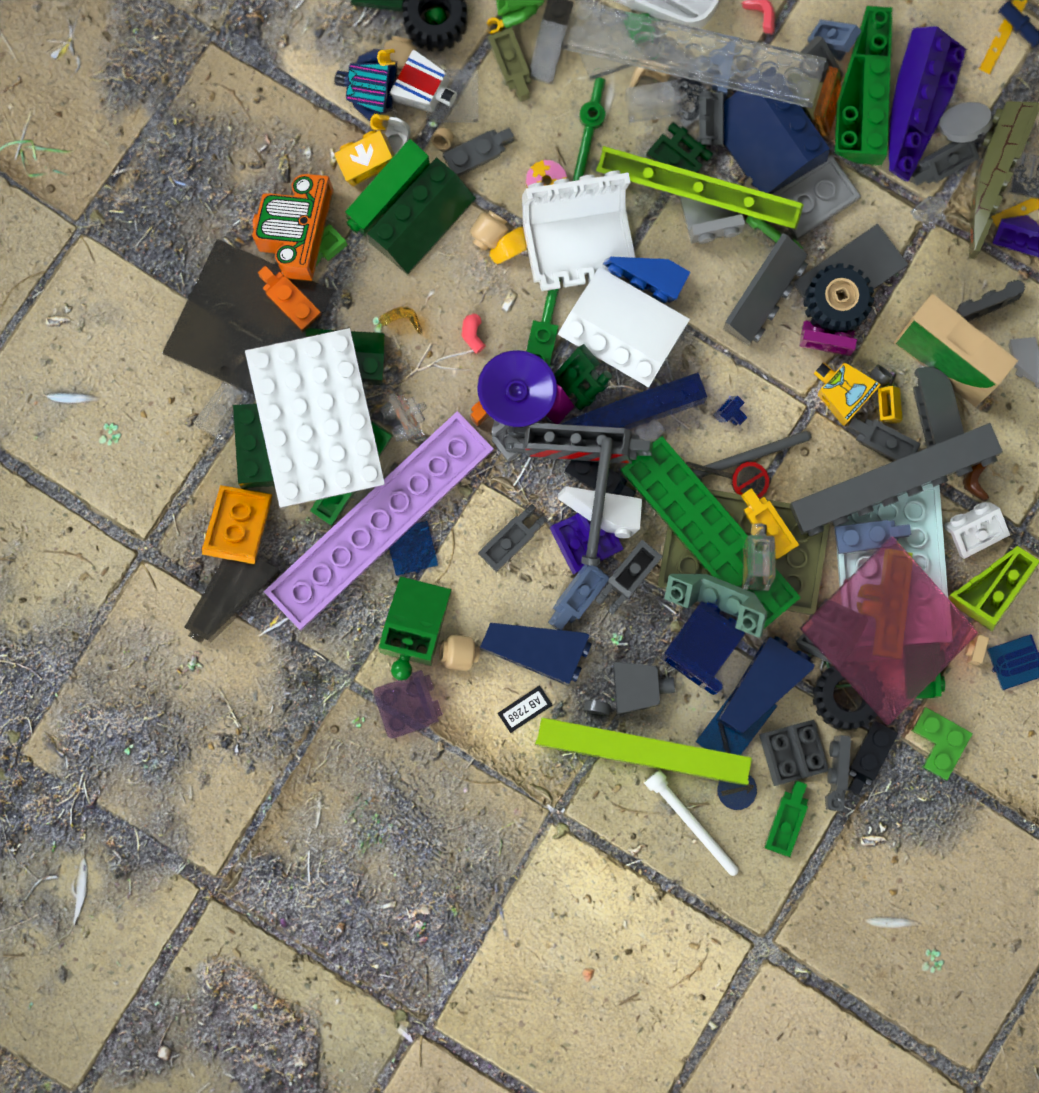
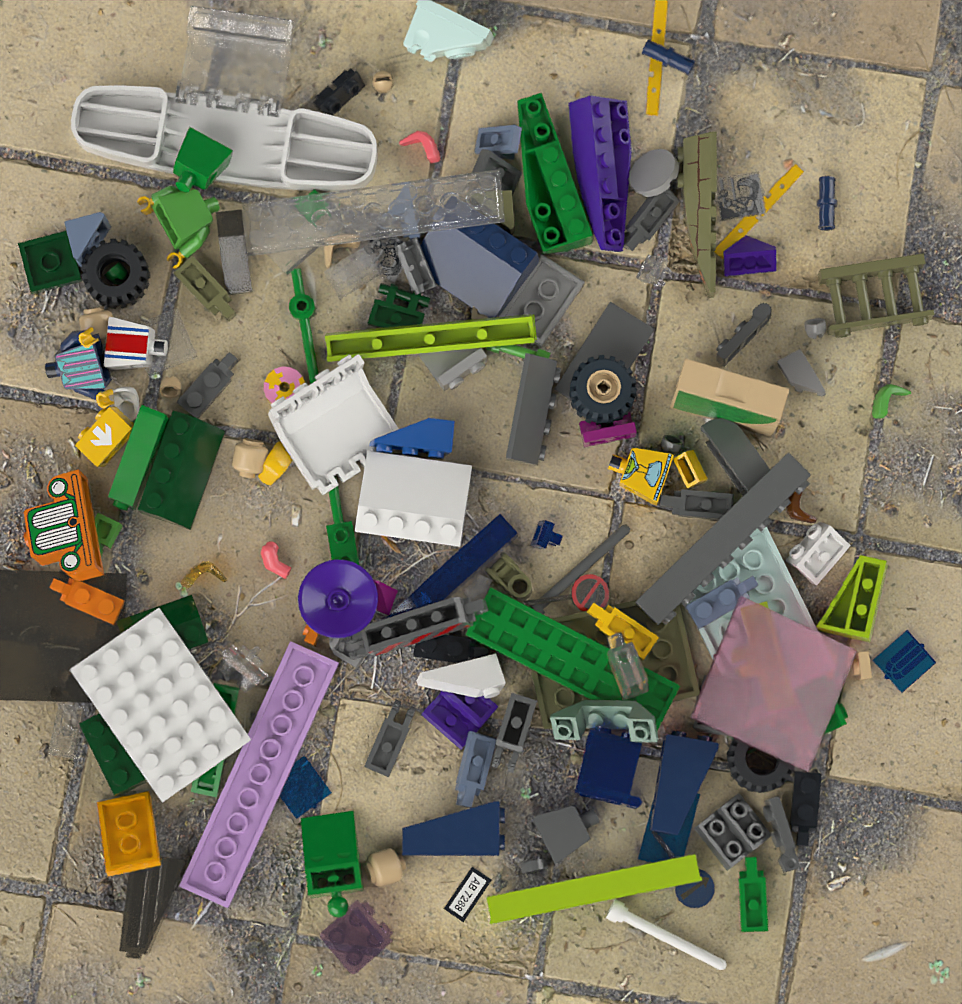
camera: 15 degrees left, 0 degrees up
dark green plate [554,344,612,410] -> none
dark grey bar [581,437,613,566] -> none
clear orange tile [814,67,843,137] -> none
bright green plate [911,707,973,781] -> none
none -> olive piece [484,552,532,601]

